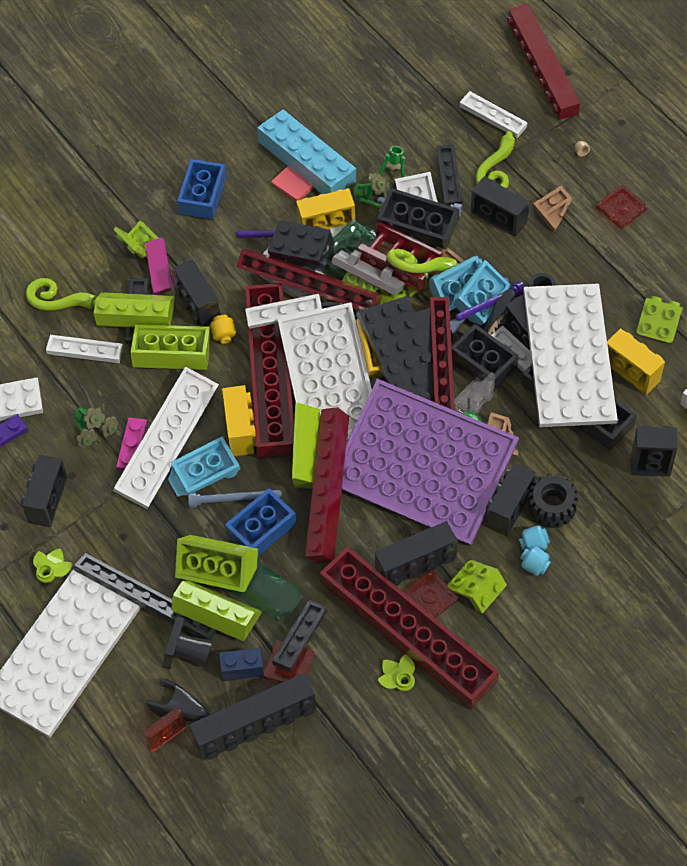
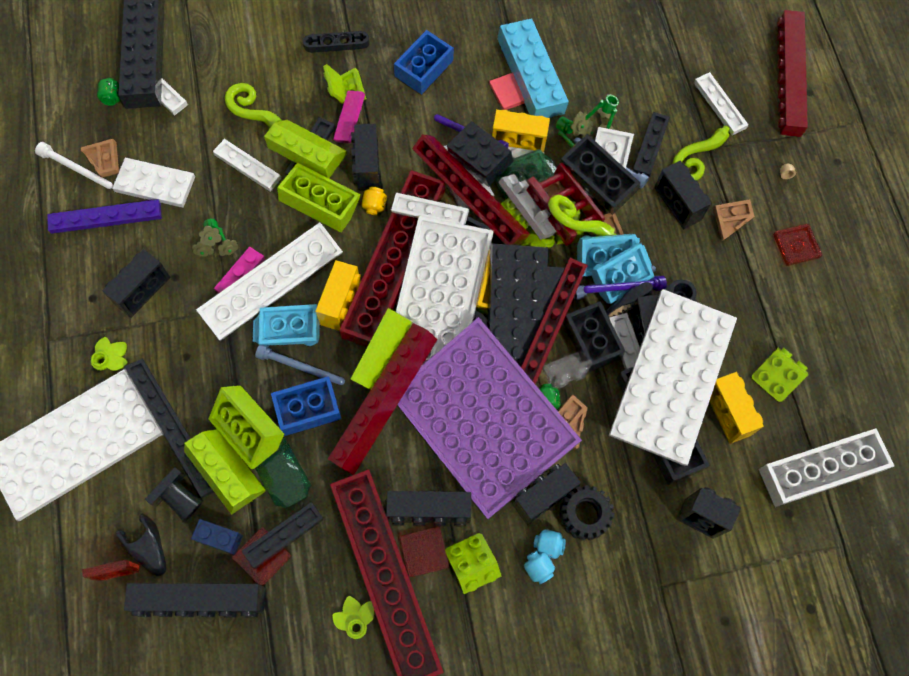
camera: 20 degrees right, 10 degrees up
none -> black beam [303,31,370,53]

